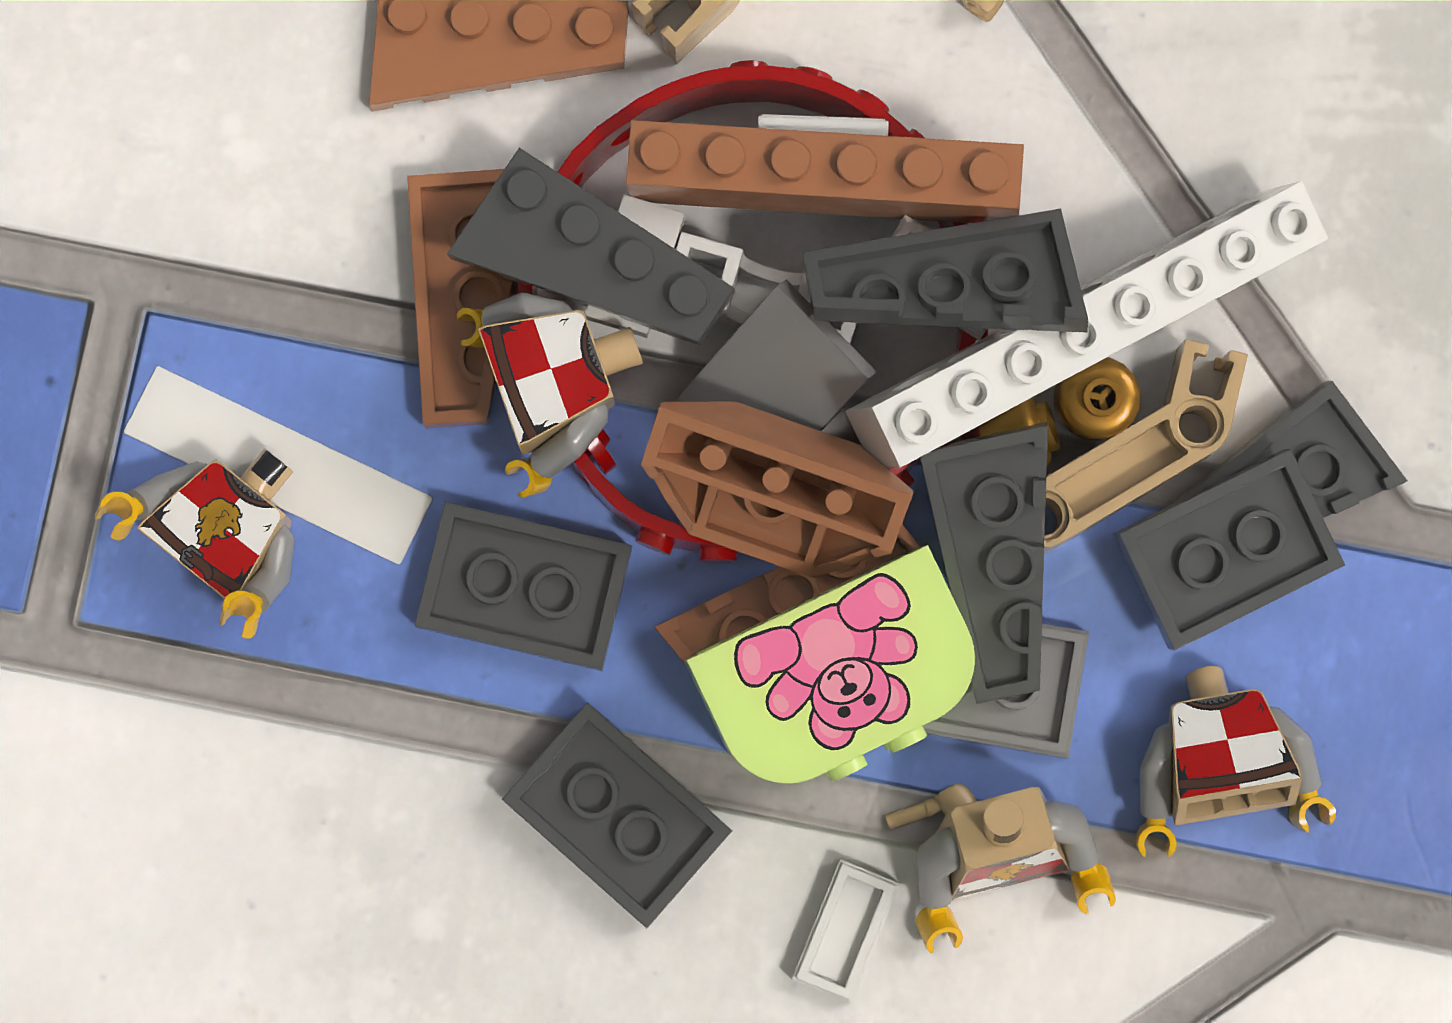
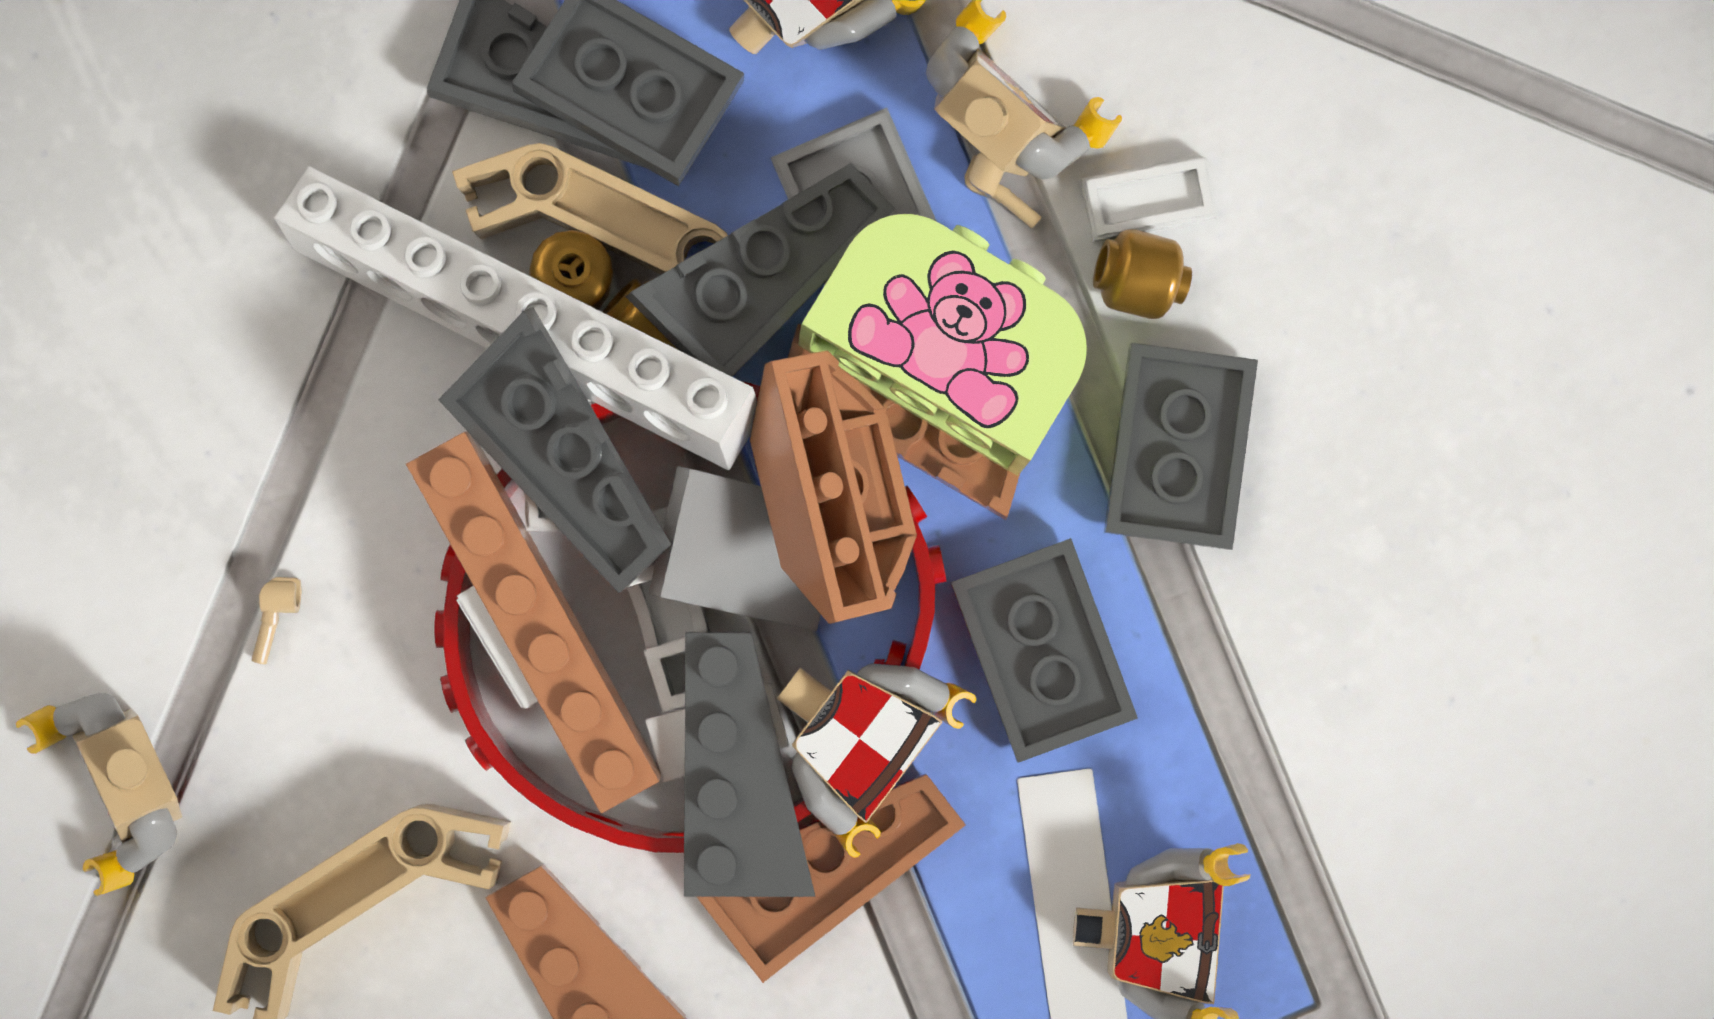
camera: 120 degrees left, 5 degrees up
none -> pearl gold head [1093,229,1192,319]

